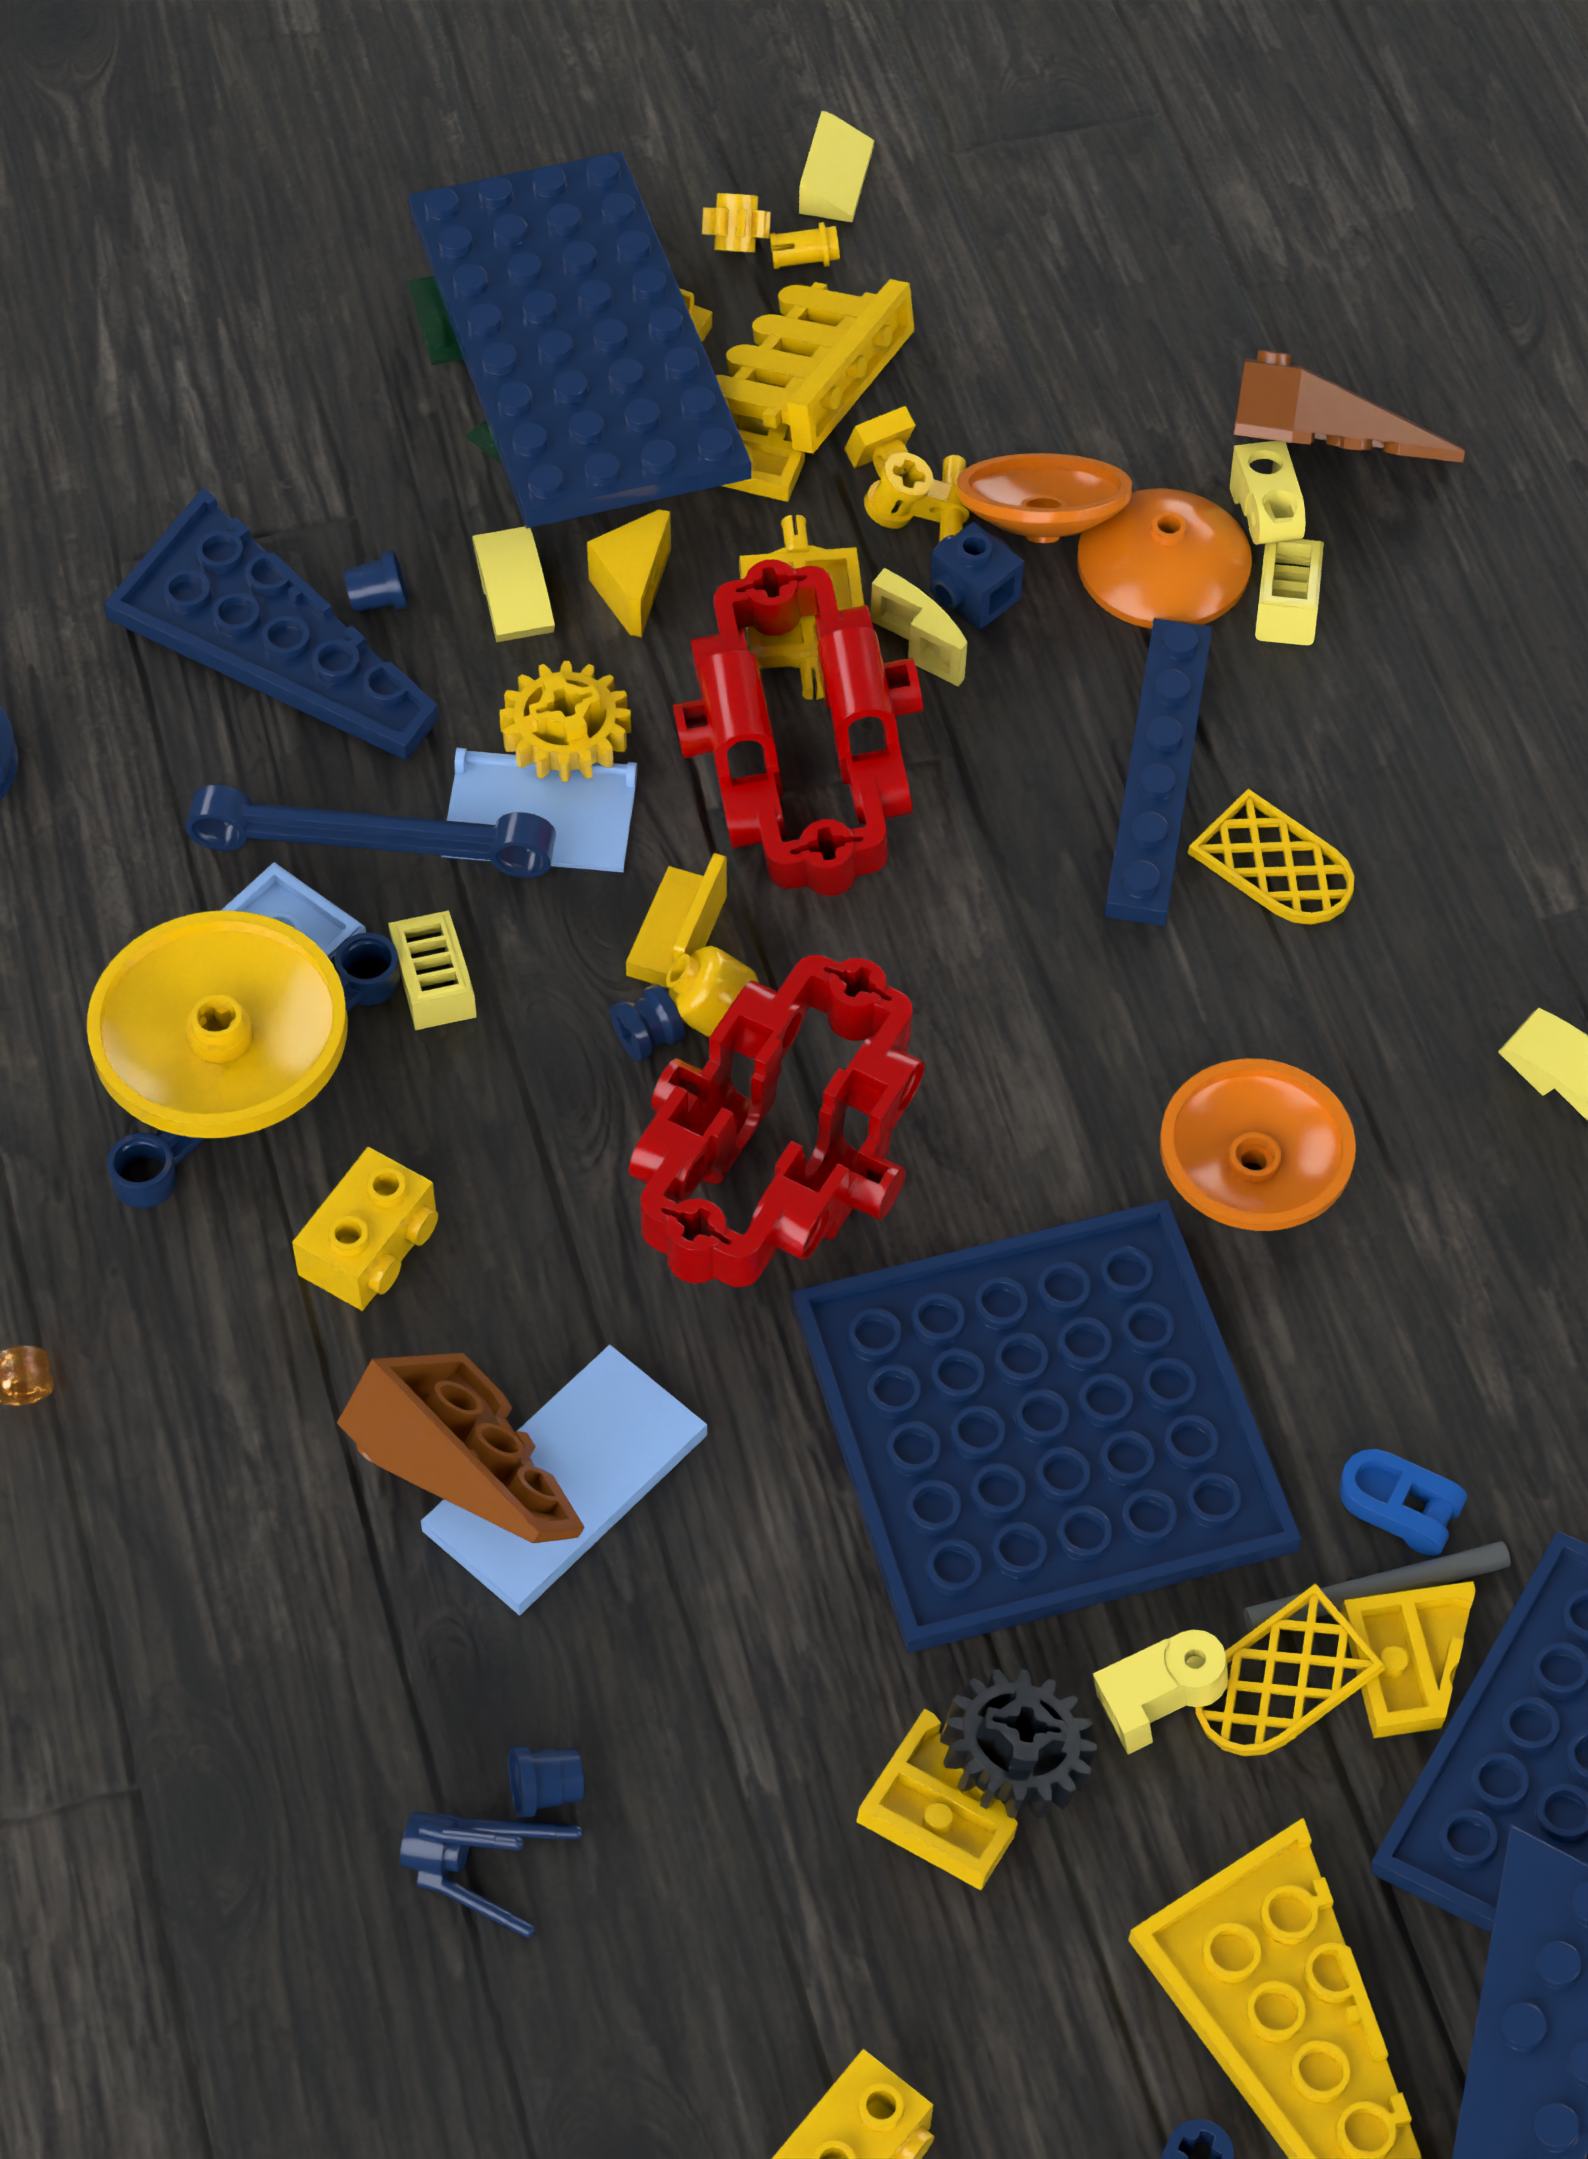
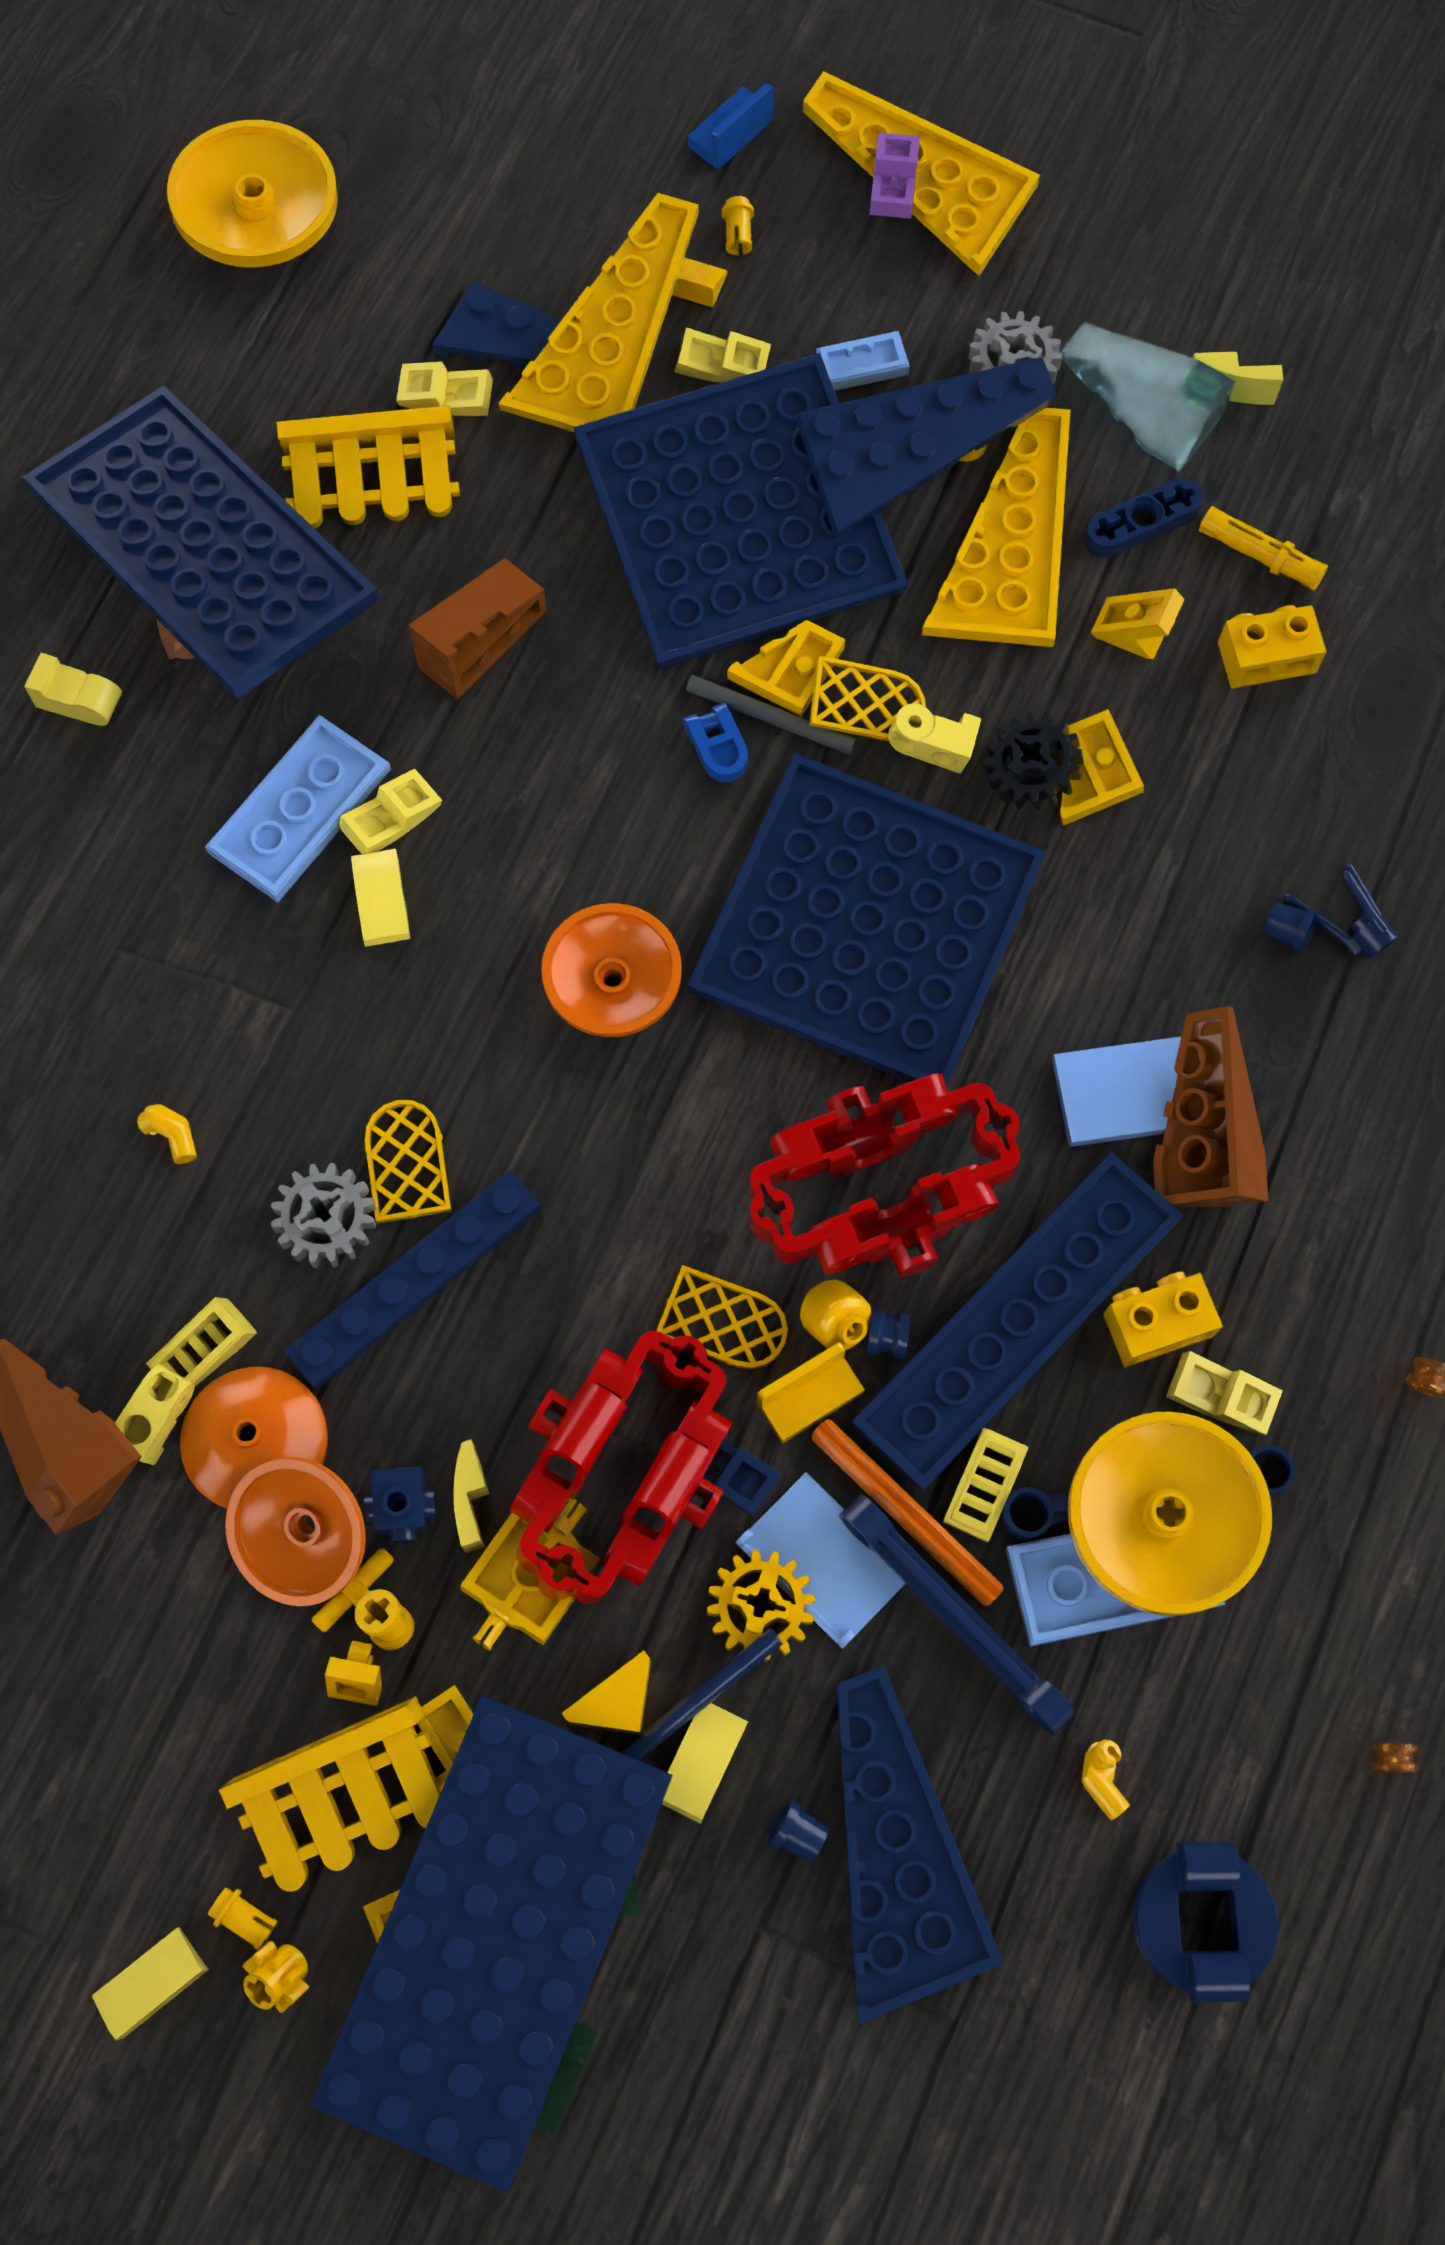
camera: 140 degrees left, 15 degrees up
none -> yellow arm [137,1104,197,1164]
none -> light grey gear [271,1163,377,1268]
none -> dark blue bar [619,1628,783,1761]
none -> yellow window [657,1265,788,1370]
none -> dark blue slope [703,1439,781,1516]
none -> orange axle [812,1419,1004,1606]
none -> dark blue plate [851,1152,1183,1493]
none -> yellow arm [1081,1739,1130,1821]
none -> yellow slope [1091,588,1184,659]
none -> light yellow slope [1166,1351,1283,1436]

